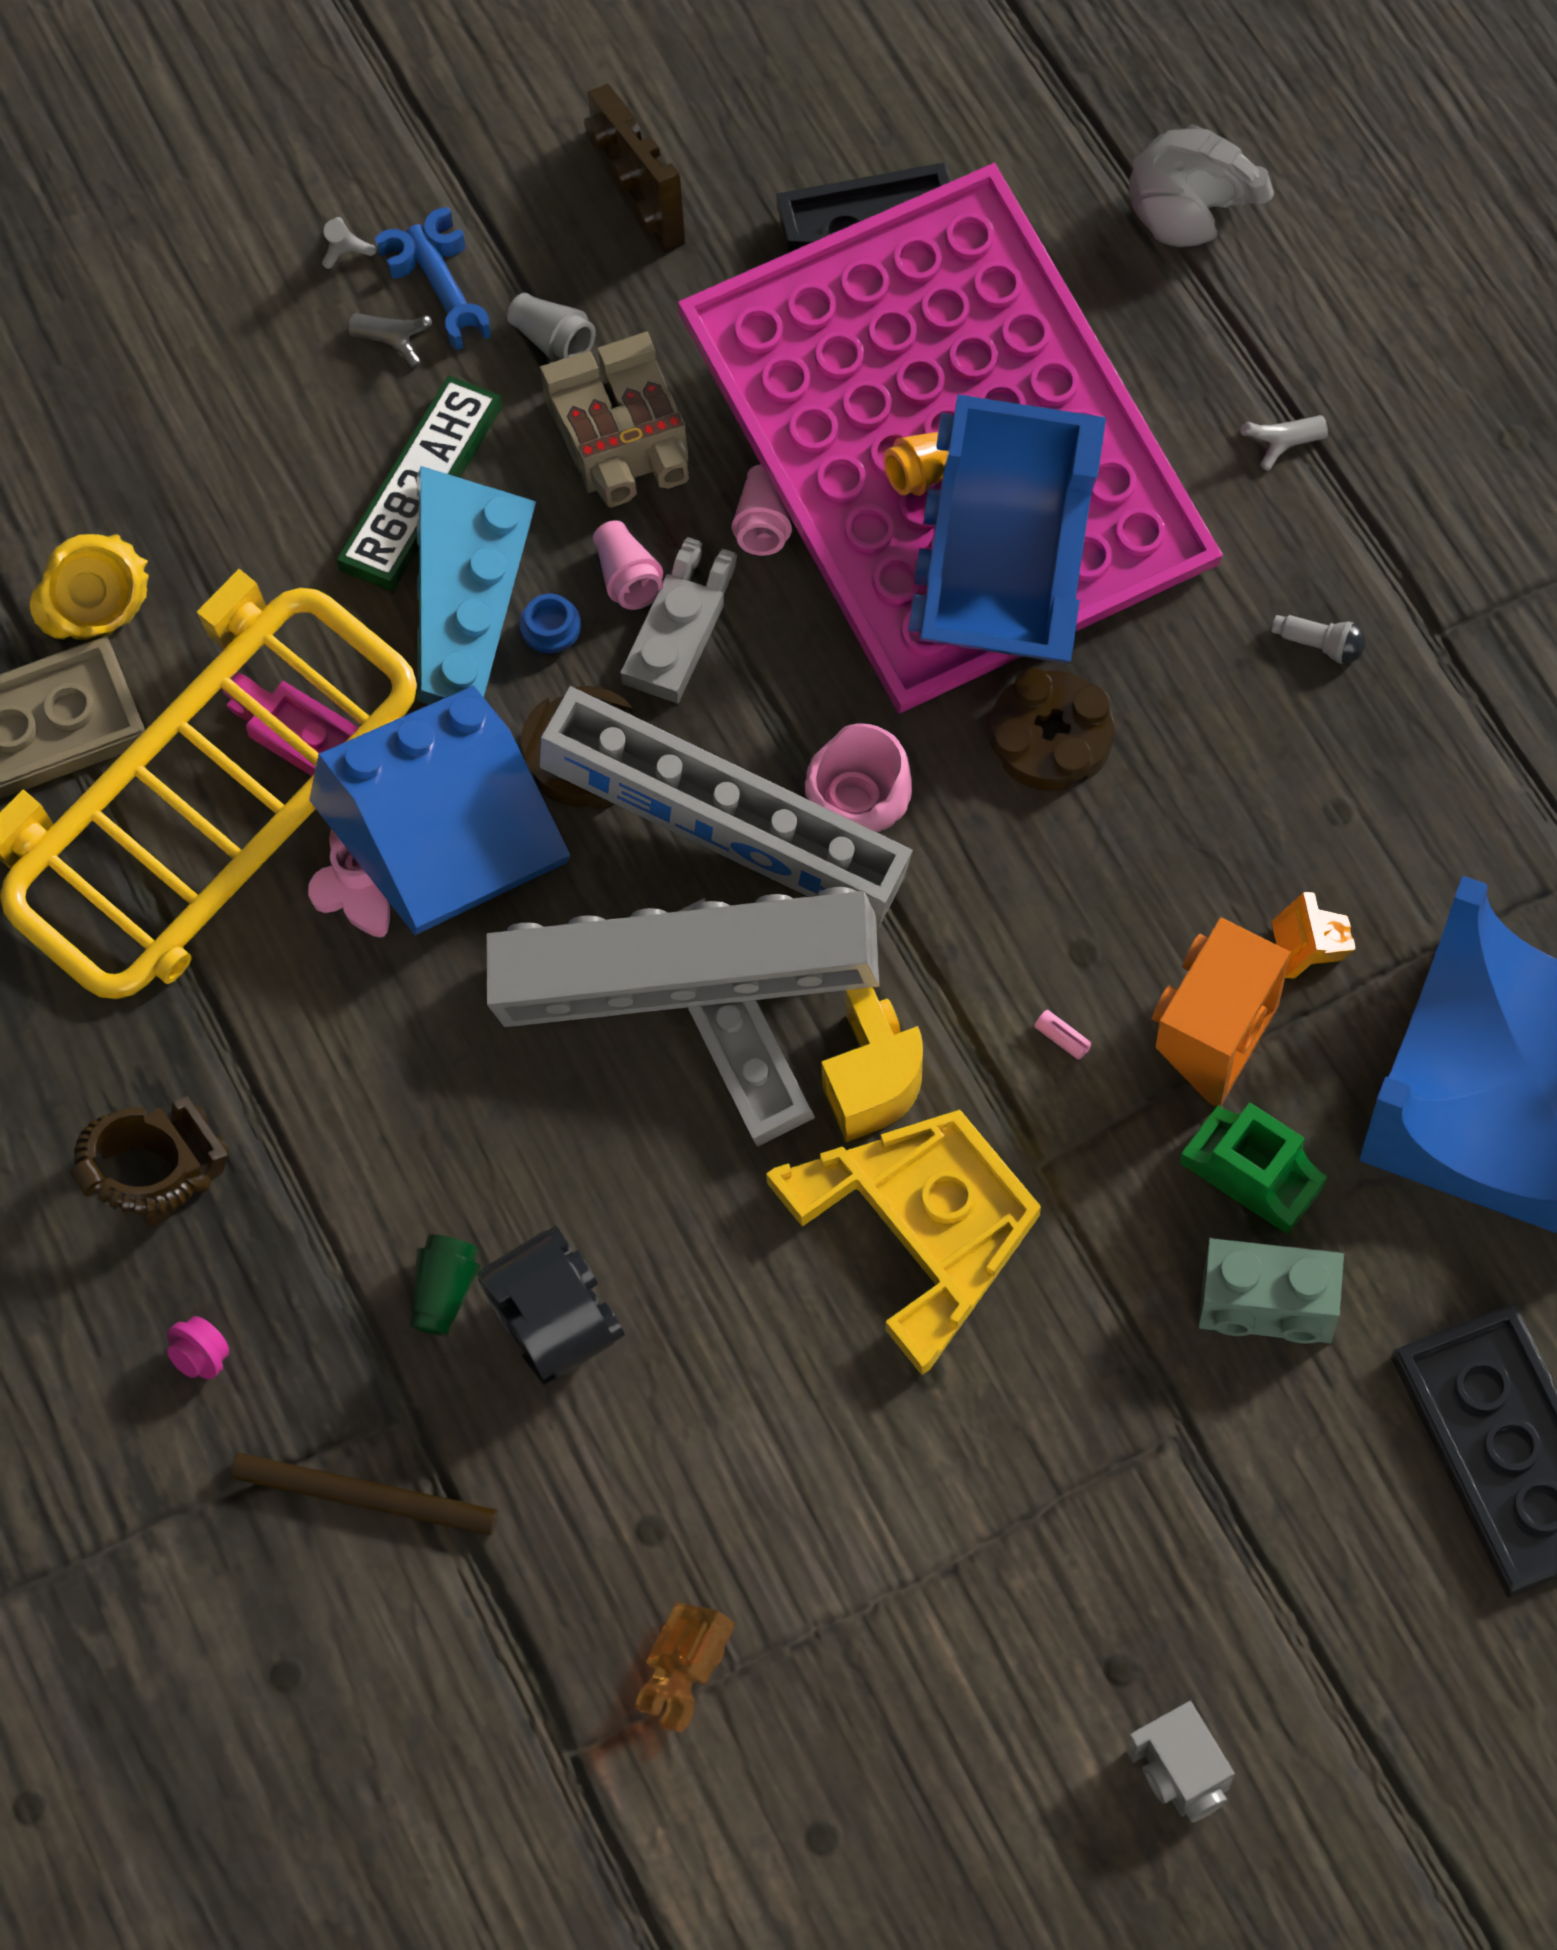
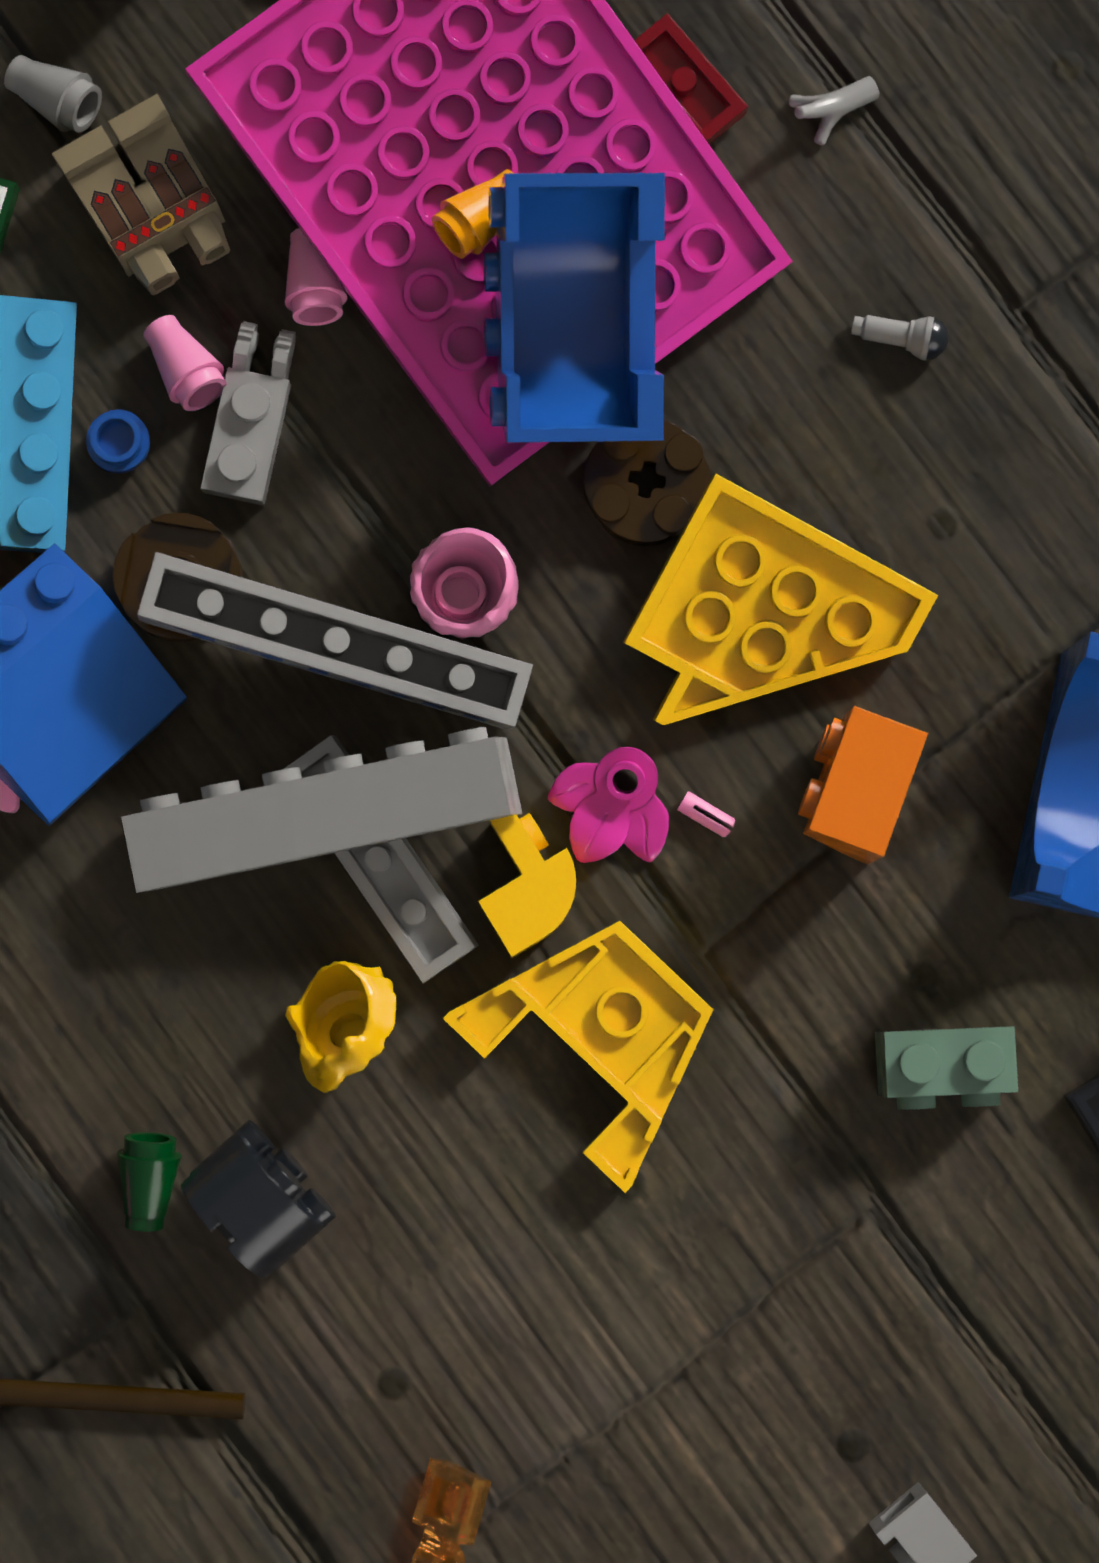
camera: 15 degrees left, 20 degrees up
green brick [1179,1102,1327,1235] -> none
light orange brick [1271,892,1355,979] -> none
none -> yellow hair [285,961,396,1093]
none -> dark pink plate [548,747,669,863]
none -> yellow wing [623,474,938,725]
none -> dark red plate [634,13,748,145]

